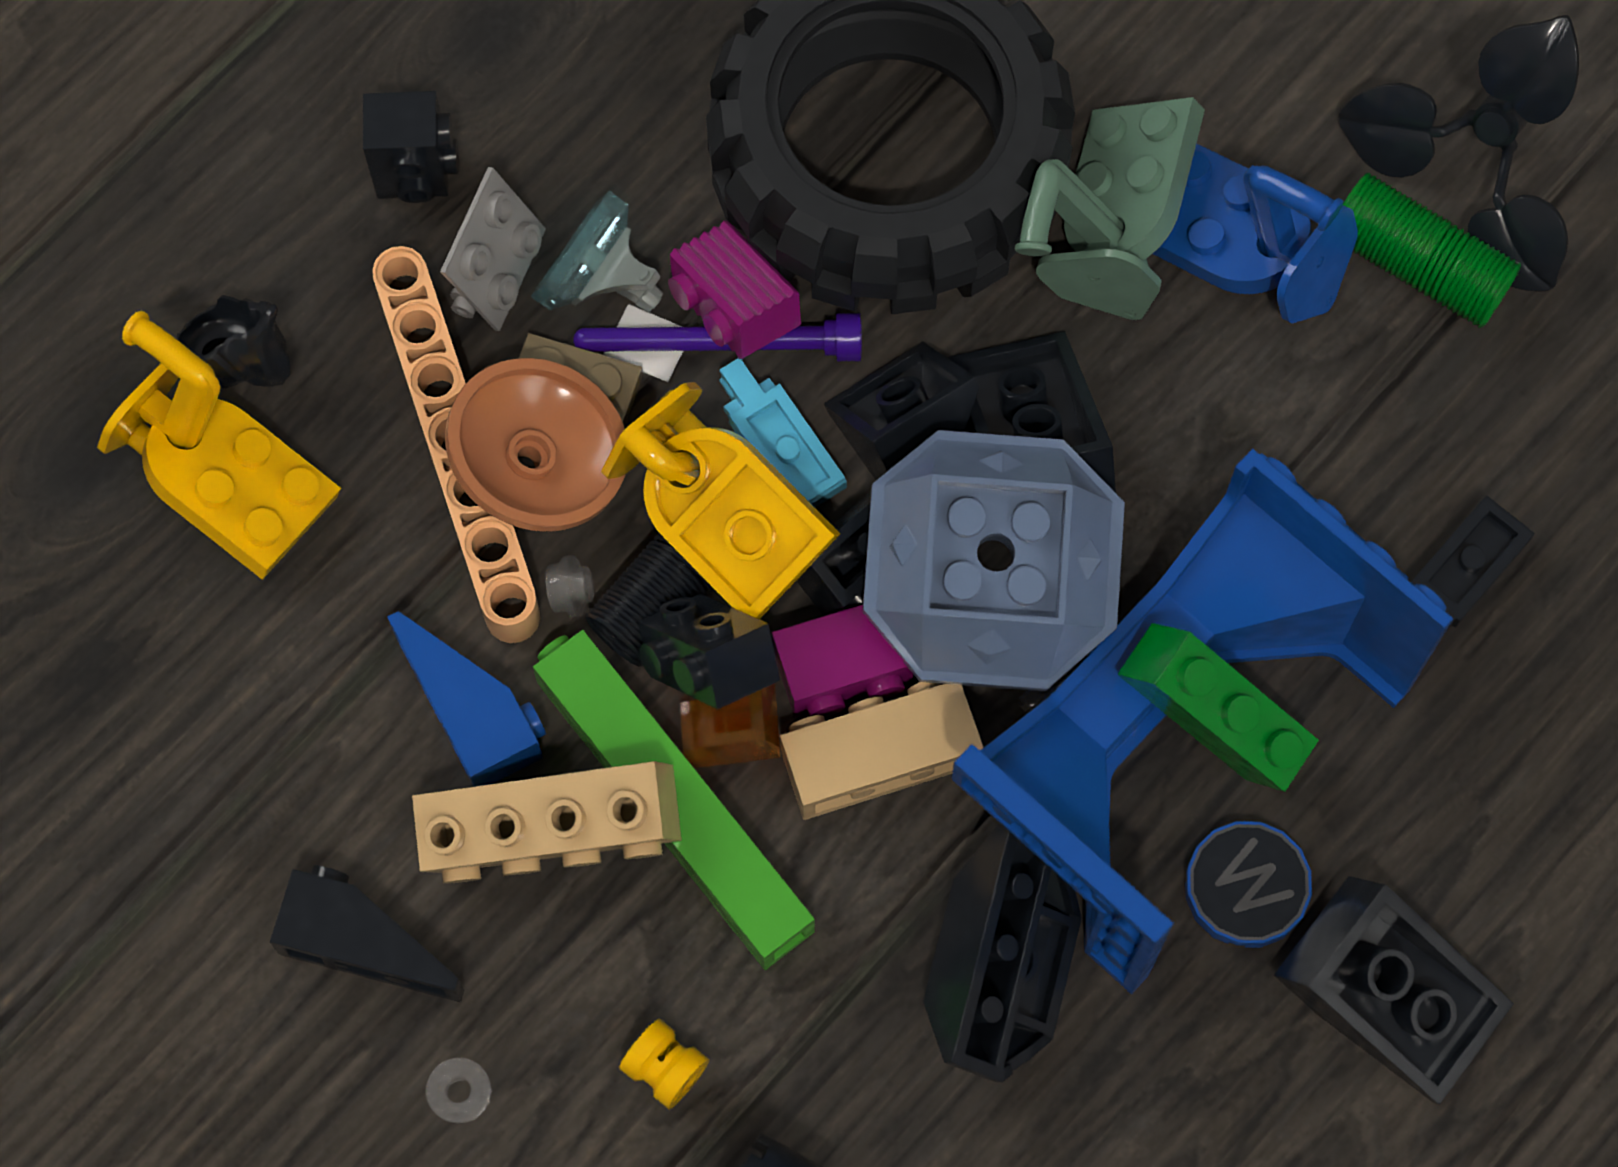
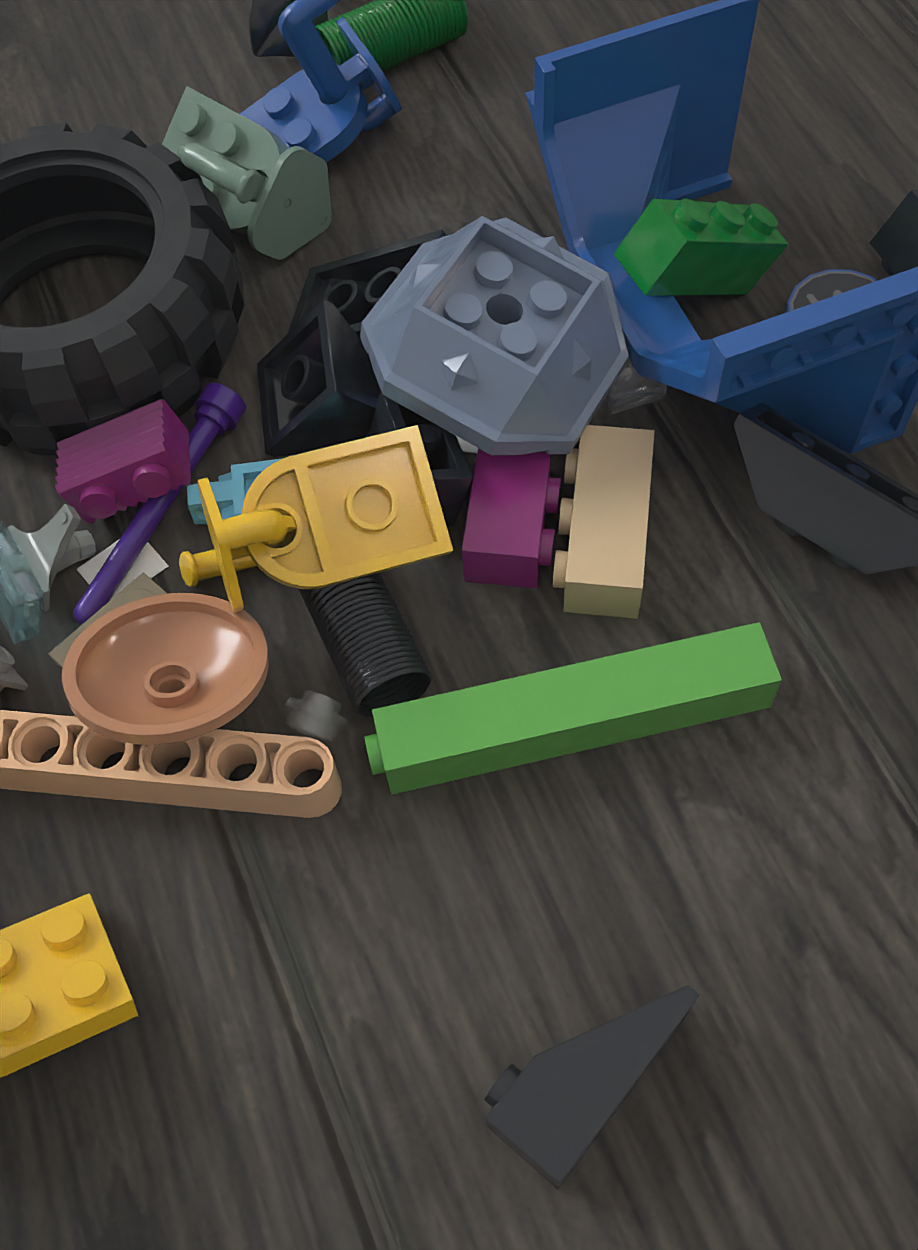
camera: 60 degrees left, 10 degrees down
blue slope [387,611,546,787] -> none
tan brick [412,761,682,883] -> none
clear plate [426,1058,491,1124] -> none
yellow wheel [619,1019,709,1110] -> none
black brick [638,594,780,710] -> none
clear orange brick [680,683,780,768] -> none

